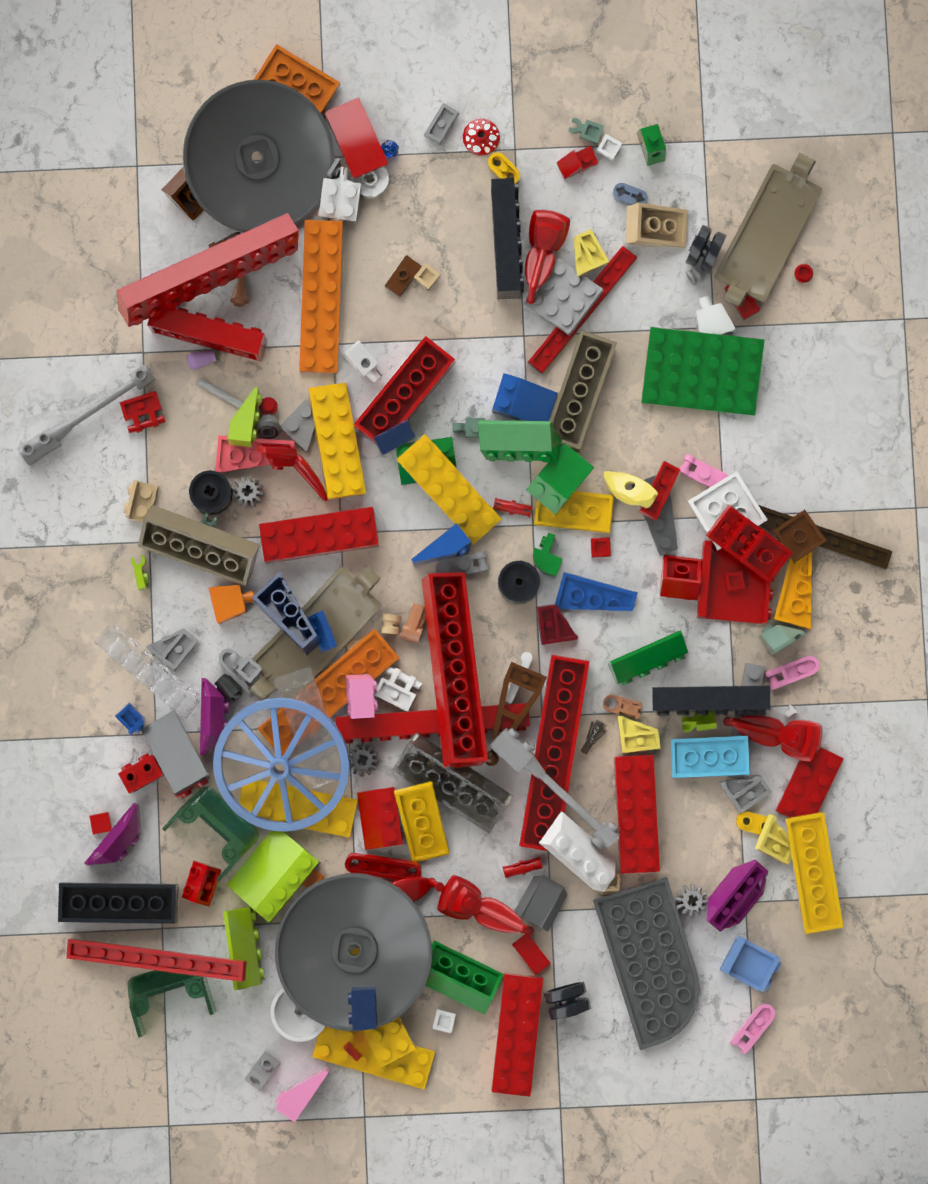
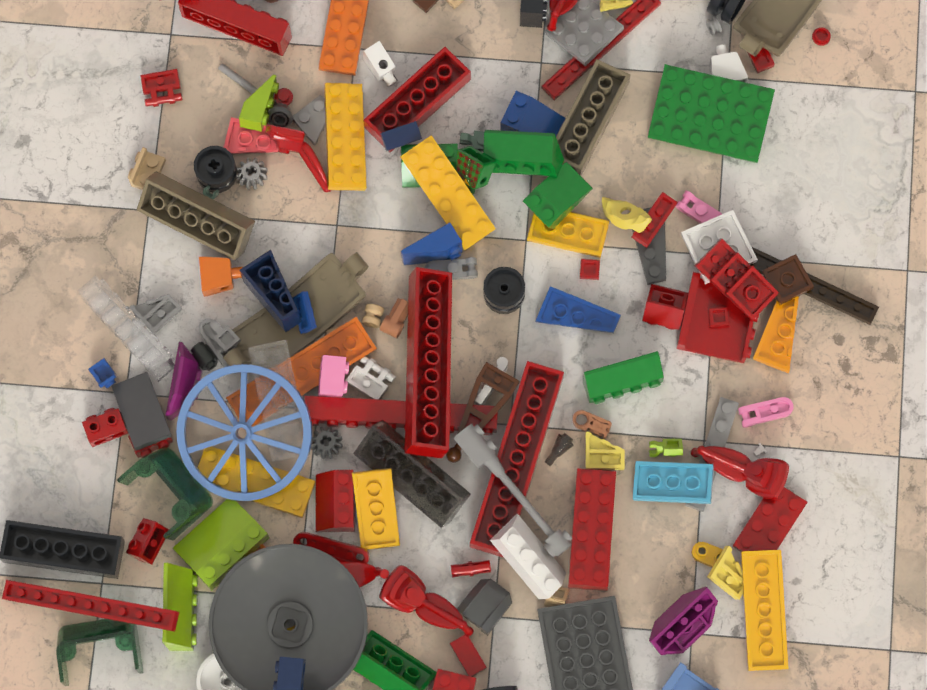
camera: 10 degrees right, 10 degrees down
light grey bar [17,364,155,466] -> none
magenta wedge [84,803,141,866] -> none
red tile [89,812,112,835] -> none
lime plate [131,555,150,591] -> none
lavender cone [187,351,216,370] -> none
red brick [259,507,379,564] -> none
red pin [493,498,532,518] -> none
green brick [532,532,563,578] -> none
dark red wing [536,604,578,645] -> none
black brick [652,685,771,716] -> none
light grey gear [675,884,708,917] -> none
light grey wing [719,775,772,814] -> none
sand green slope [759,624,805,655] -> none
none -> green torso [456,146,496,194]

